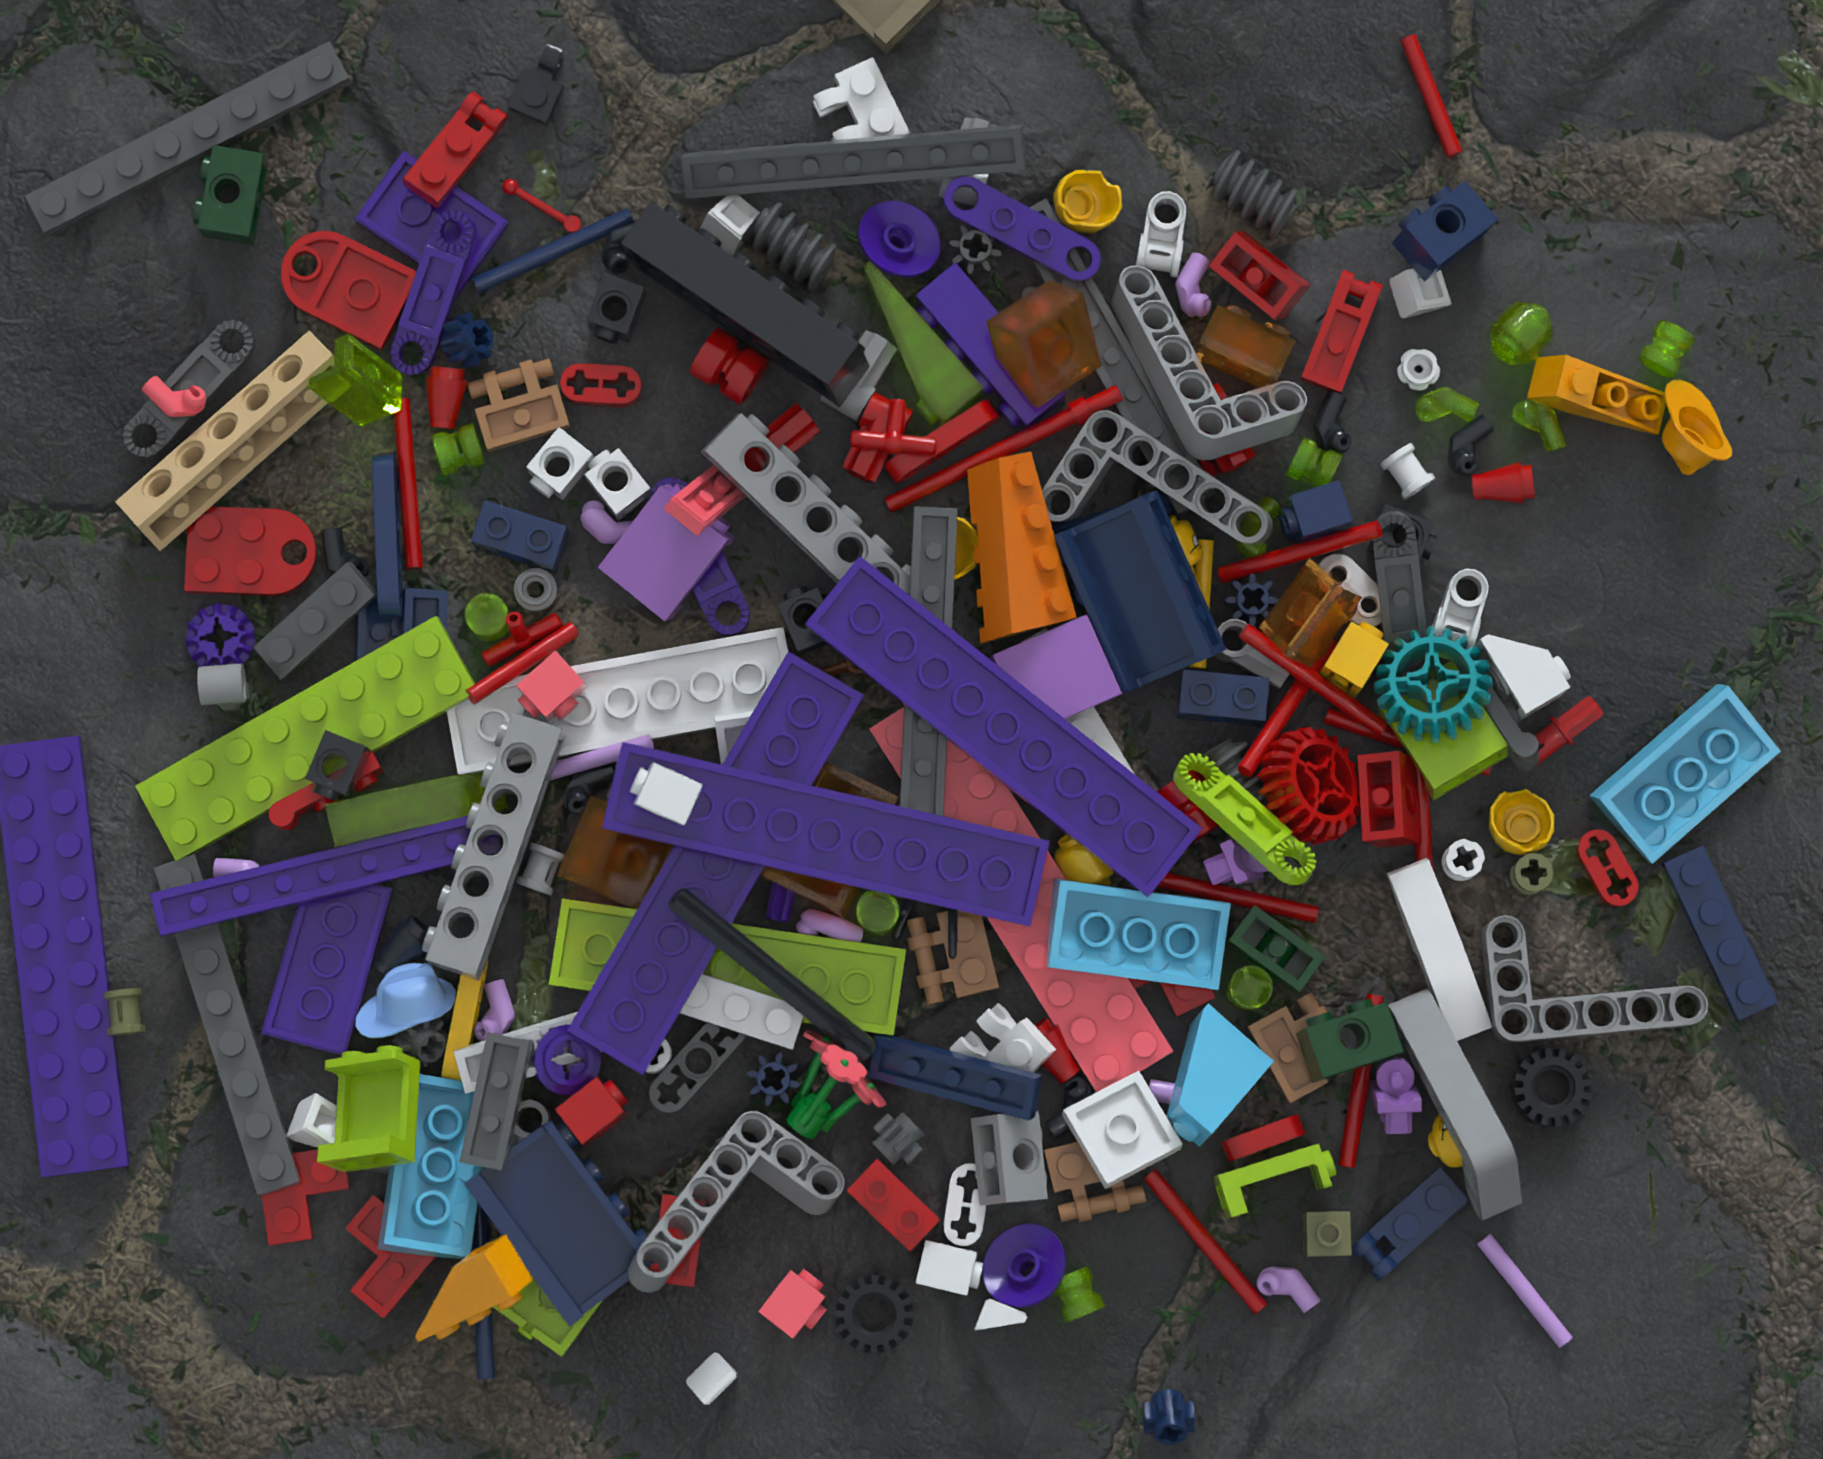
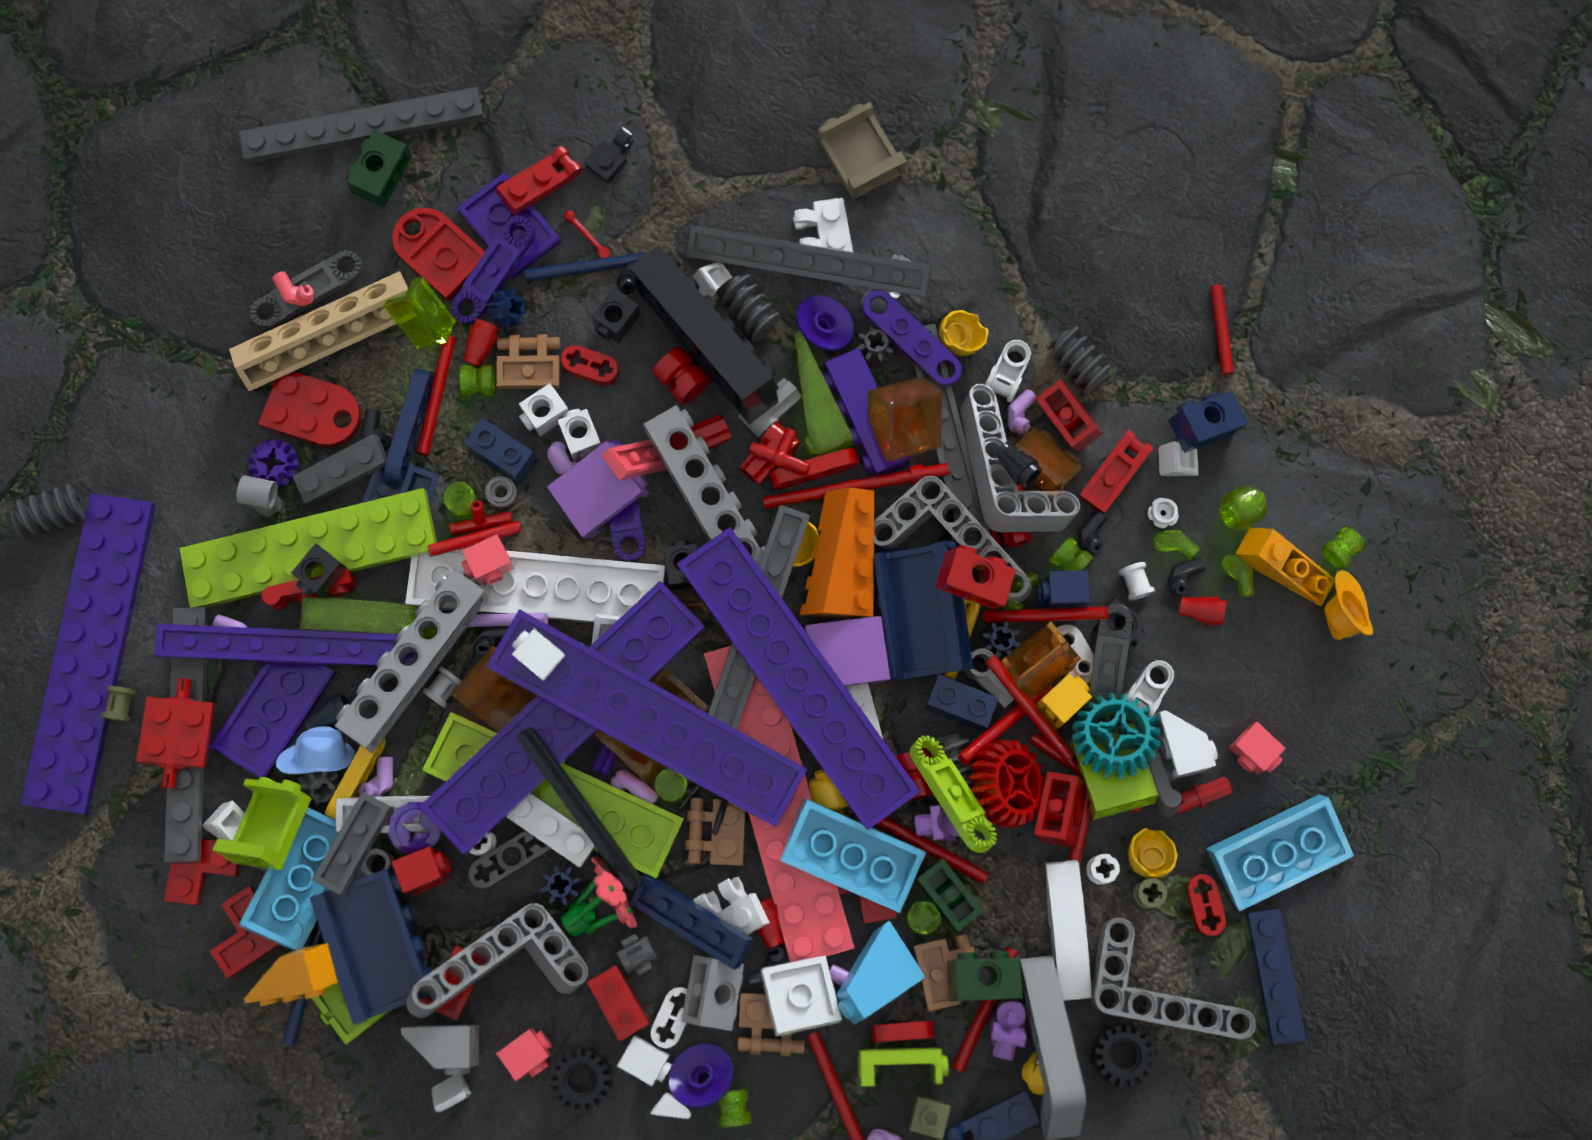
camera: 15 degrees right, 5 degrees down
none -> red plate [136,678,215,789]
none -> light grey slope [401,1025,479,1075]
none -> red brick [935,545,1016,609]
none -> black cone [995,442,1042,488]
none -> coral brick [1229,722,1286,774]

